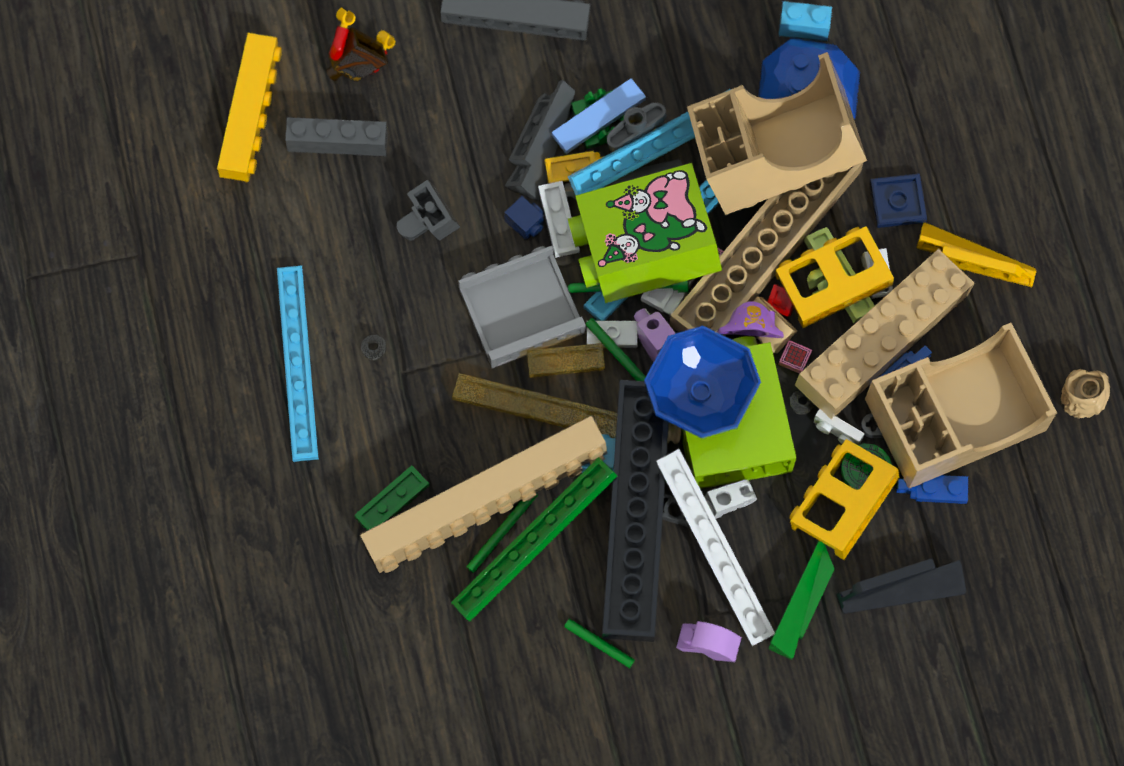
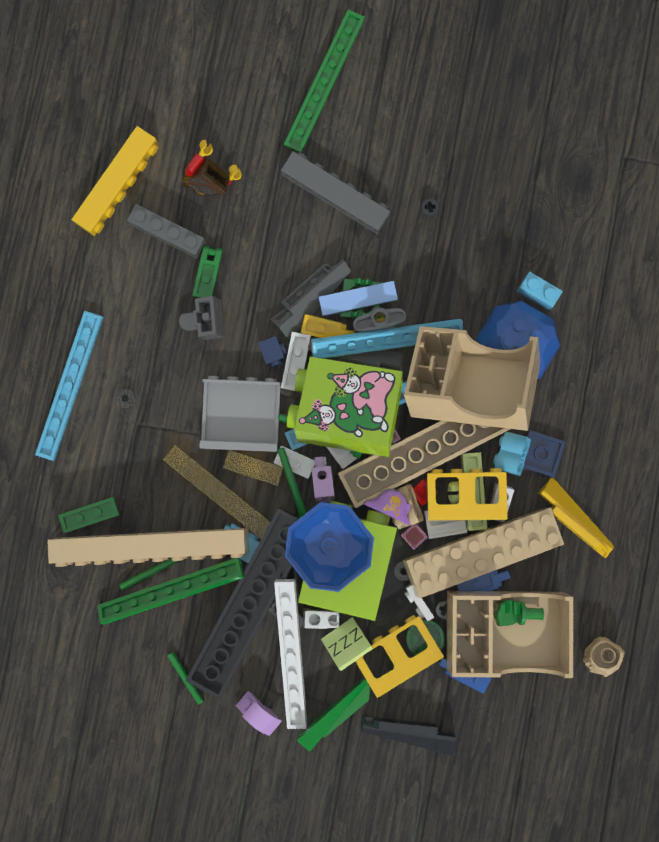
camera: 25 degrees right, 15 degrees up
none -> green plate [192,245,223,298]
none -> yellowish green tile [321,617,373,671]
none -> white plate [424,511,467,539]
none -> medium azure brick [493,432,531,476]
none -> green piece [493,600,544,627]

